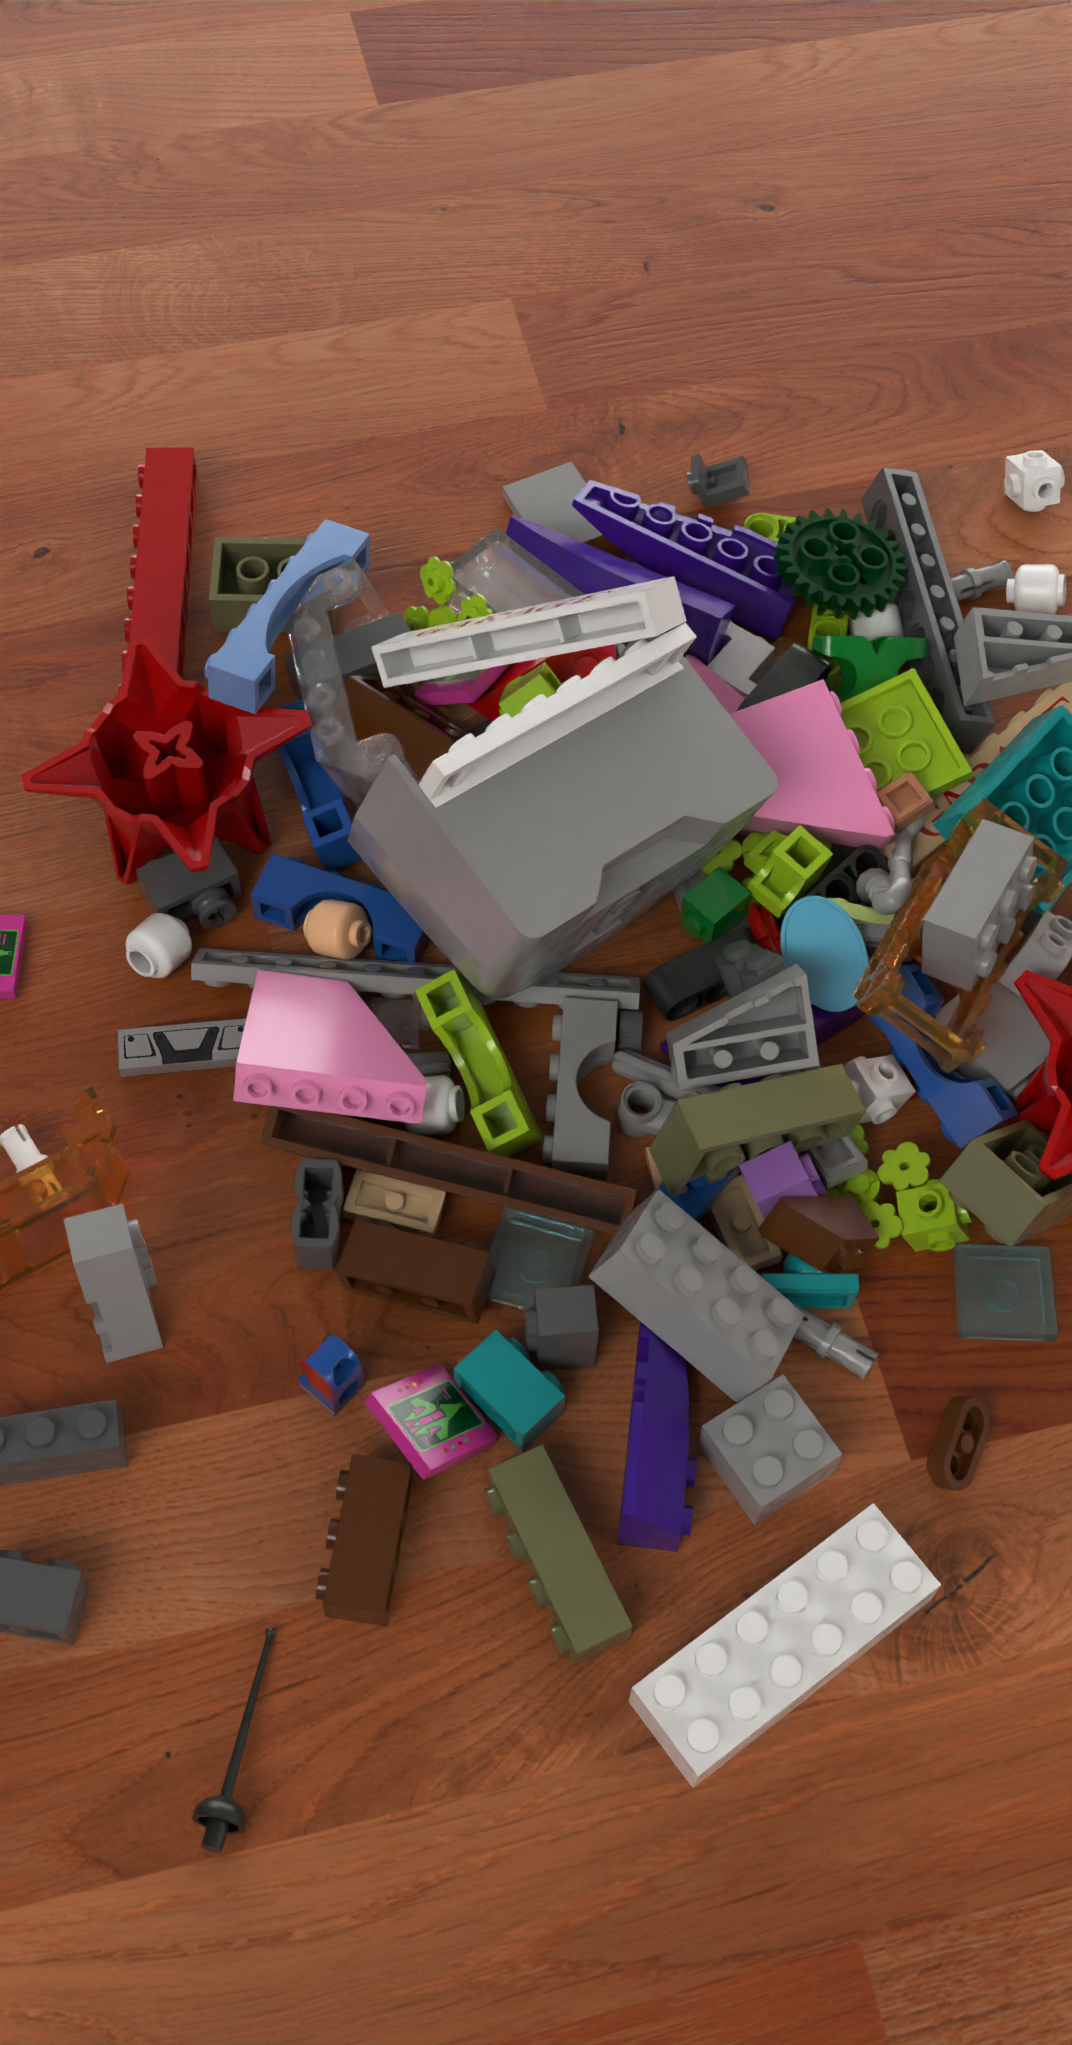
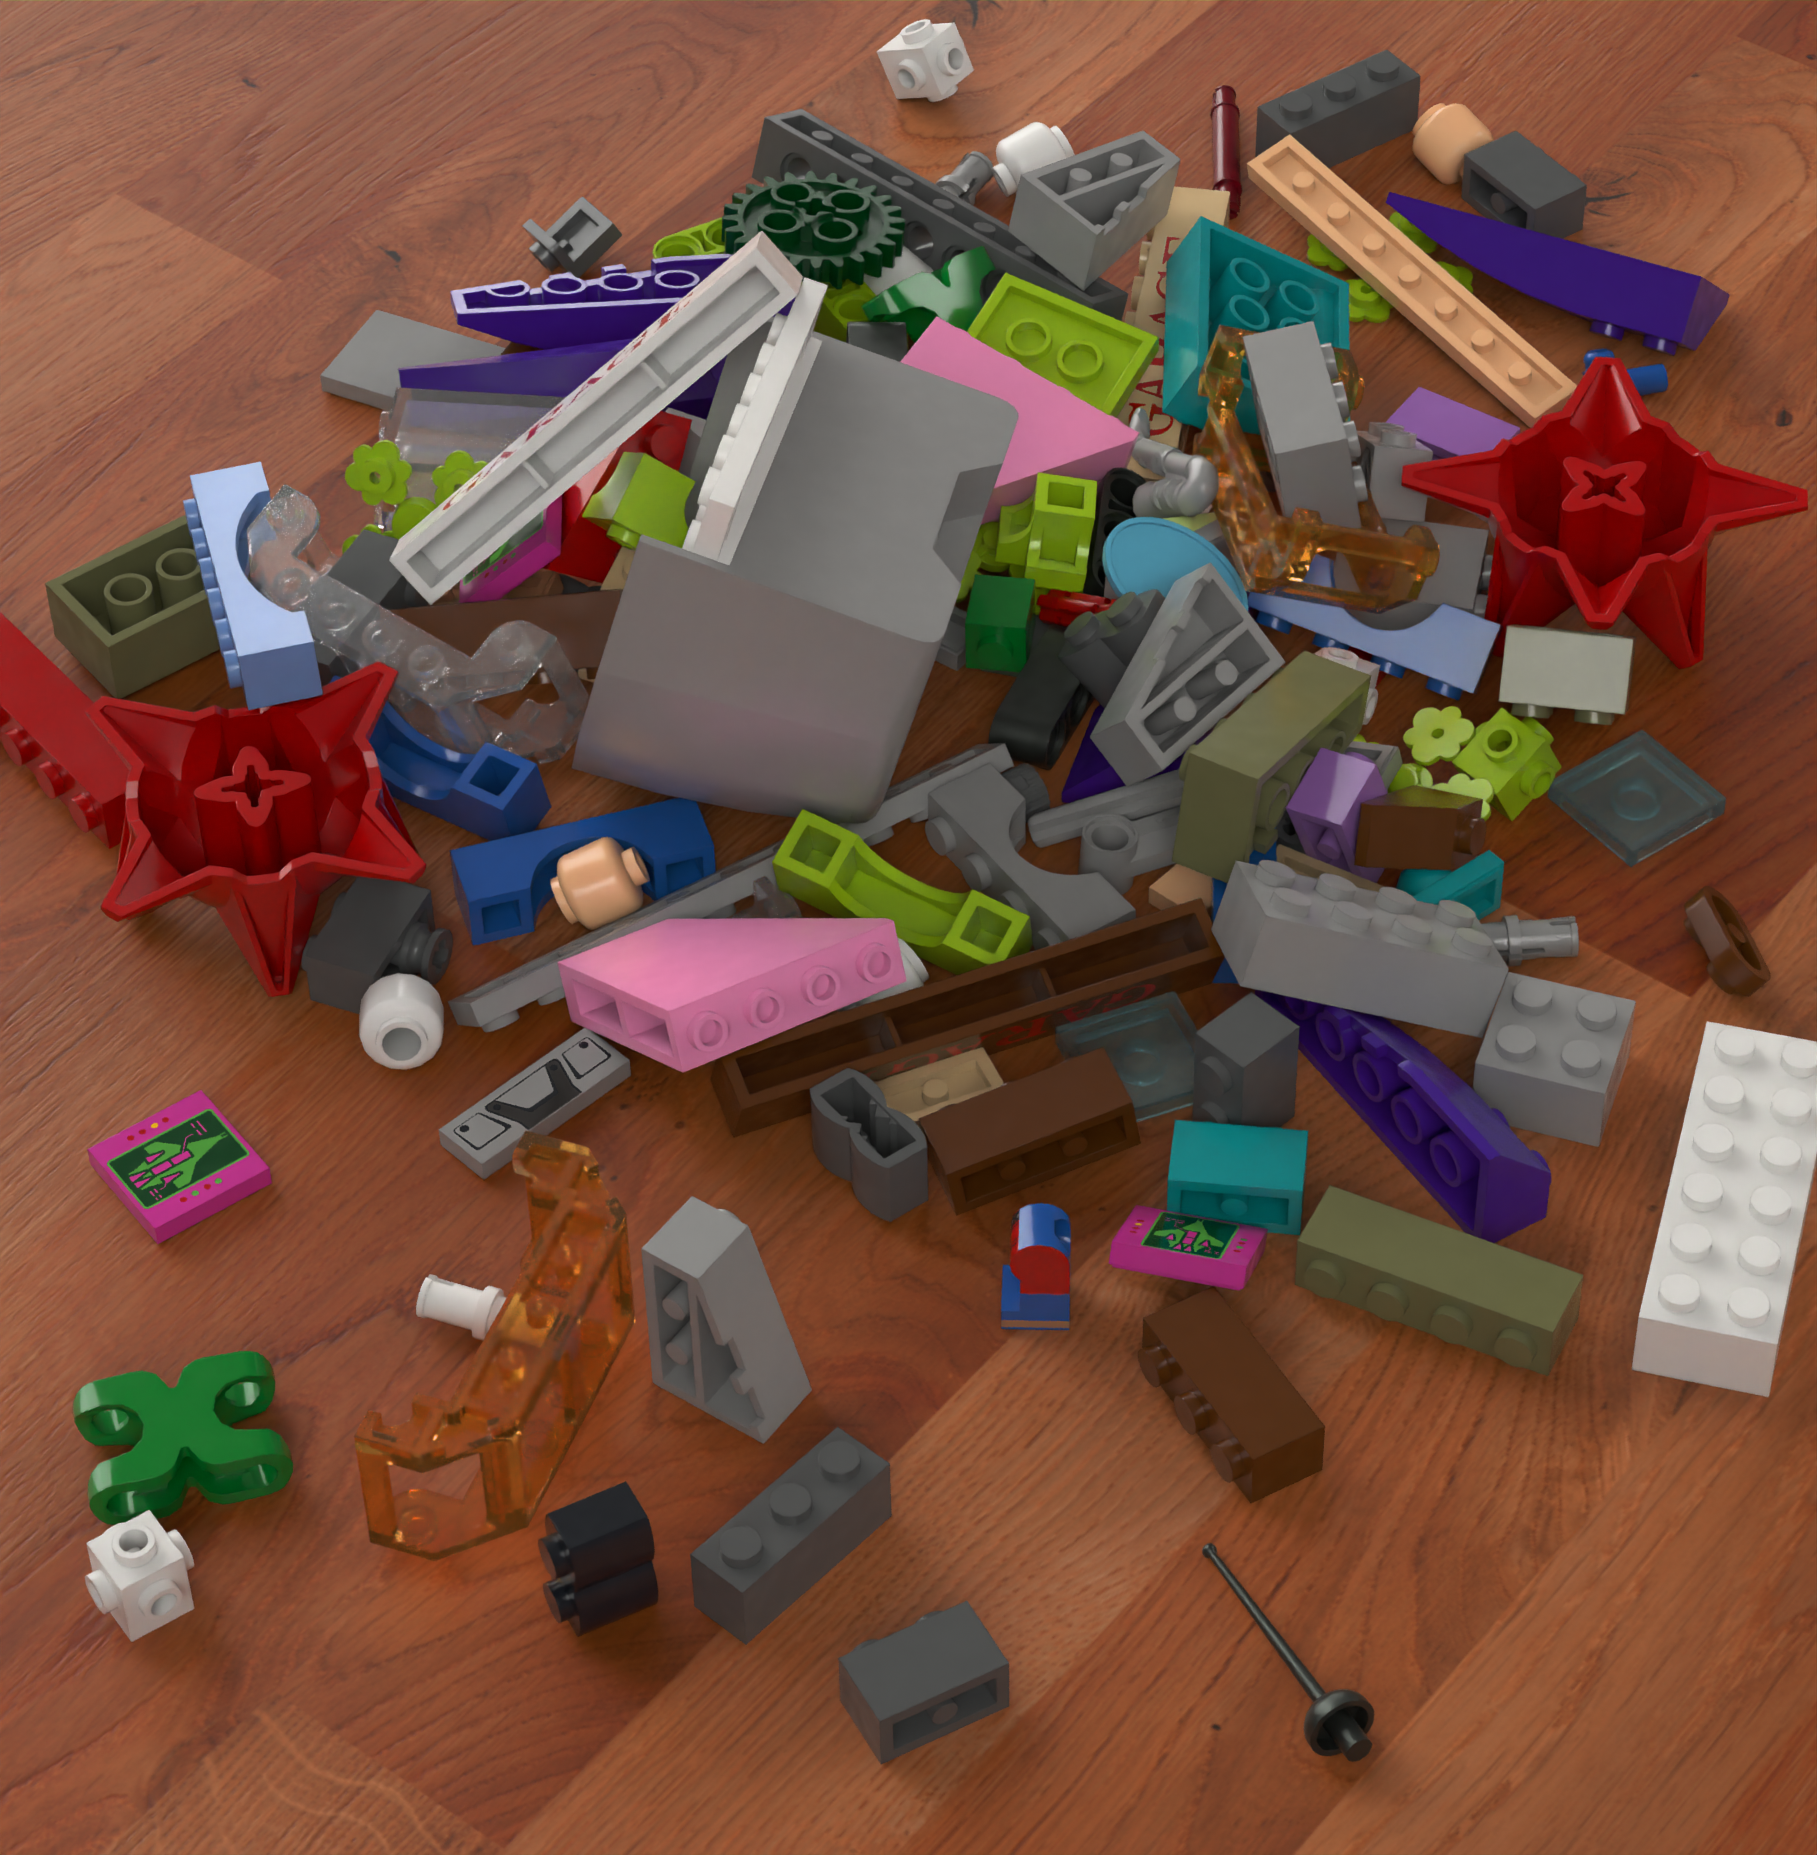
camera: 35 degrees left, 15 degrees down
nougat tile [876,771,935,832] -> none

